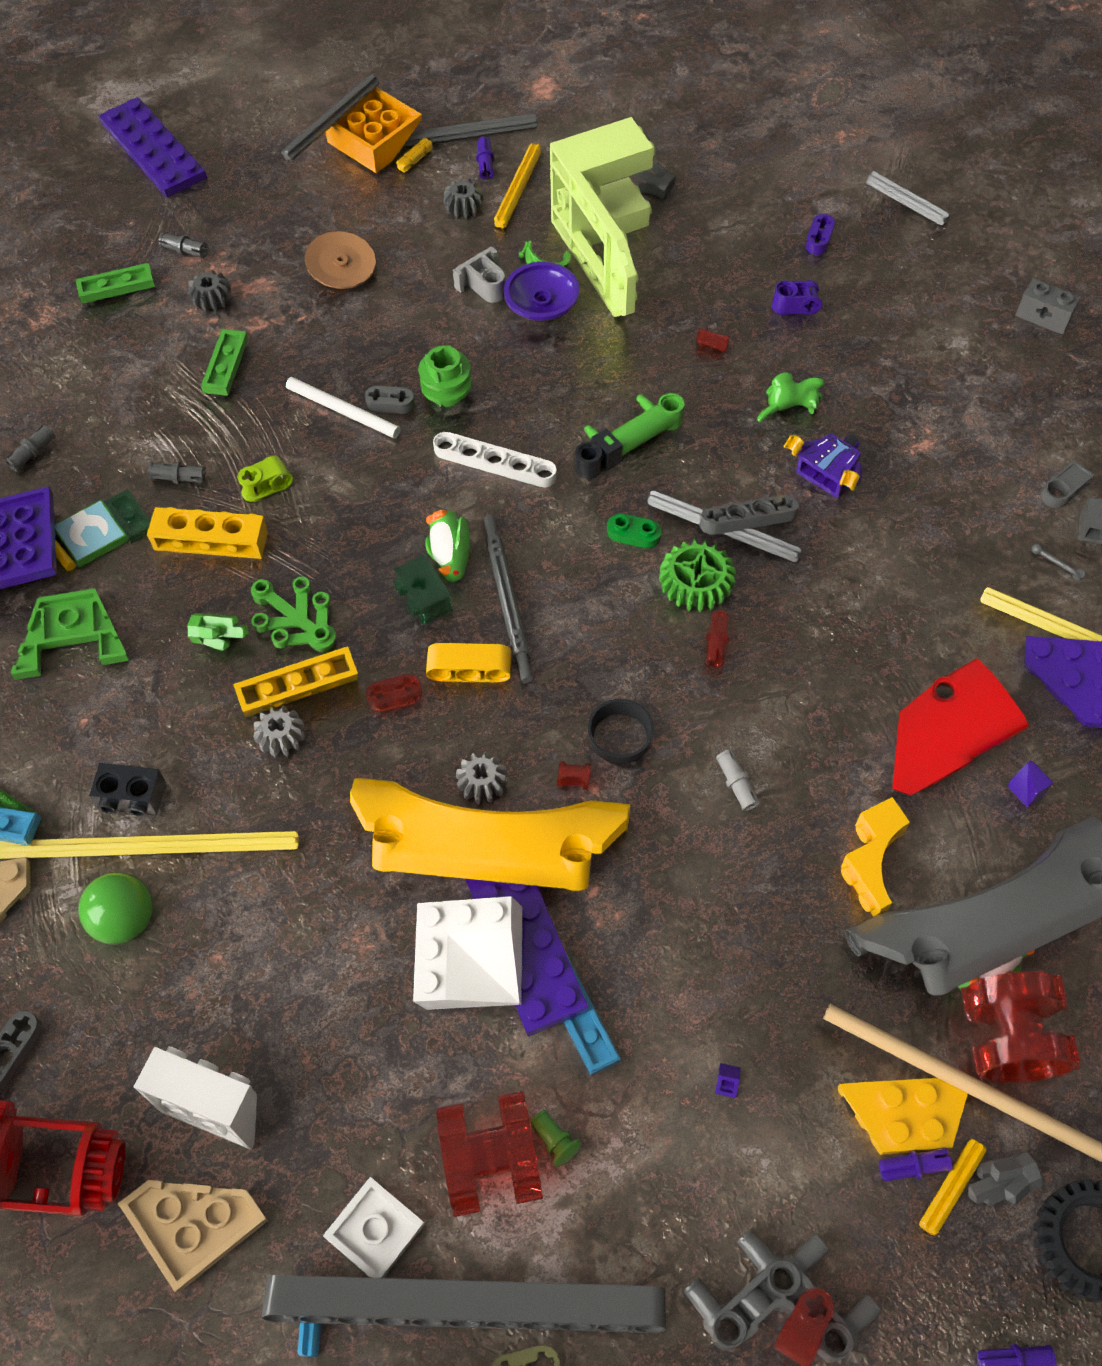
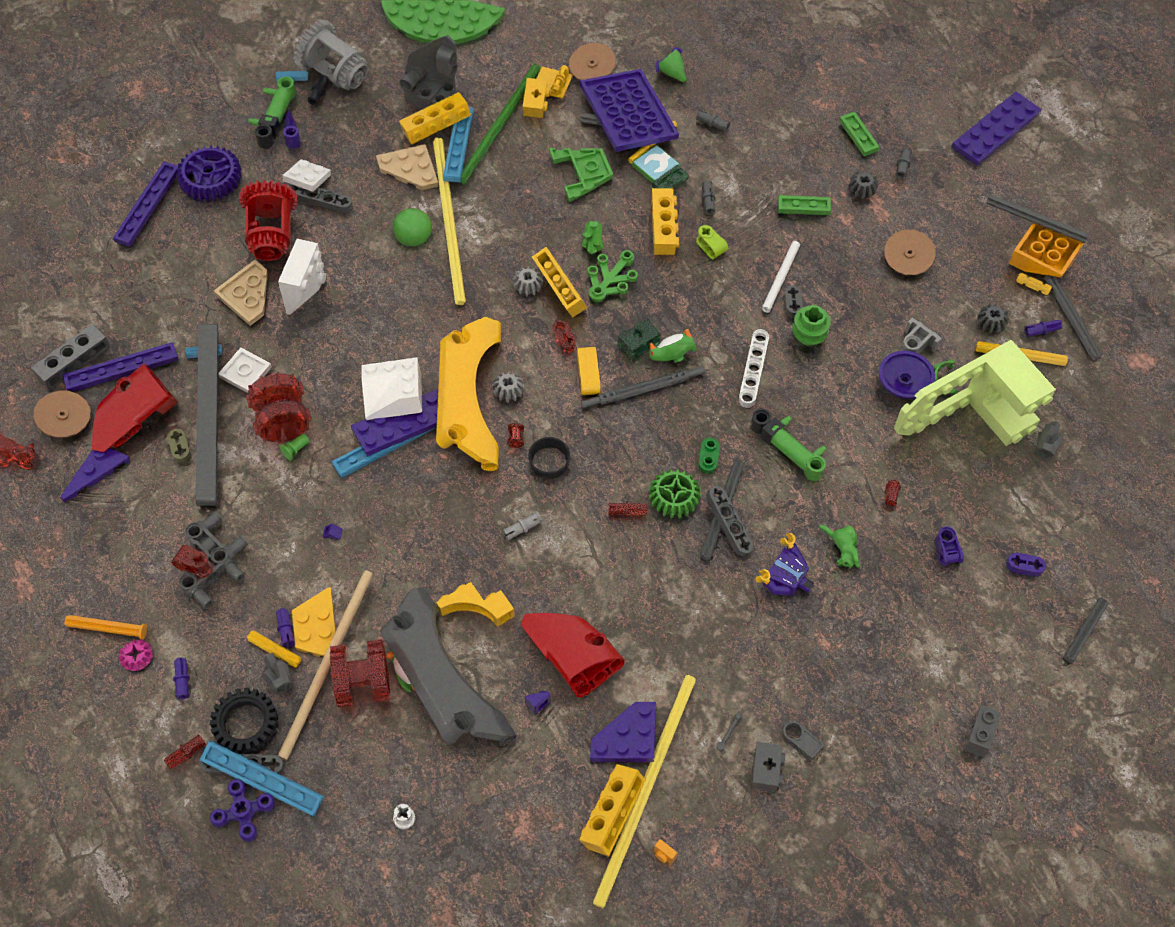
camera: 80 degrees right, 0 degrees up
black brick [89,763,166,817] -> none

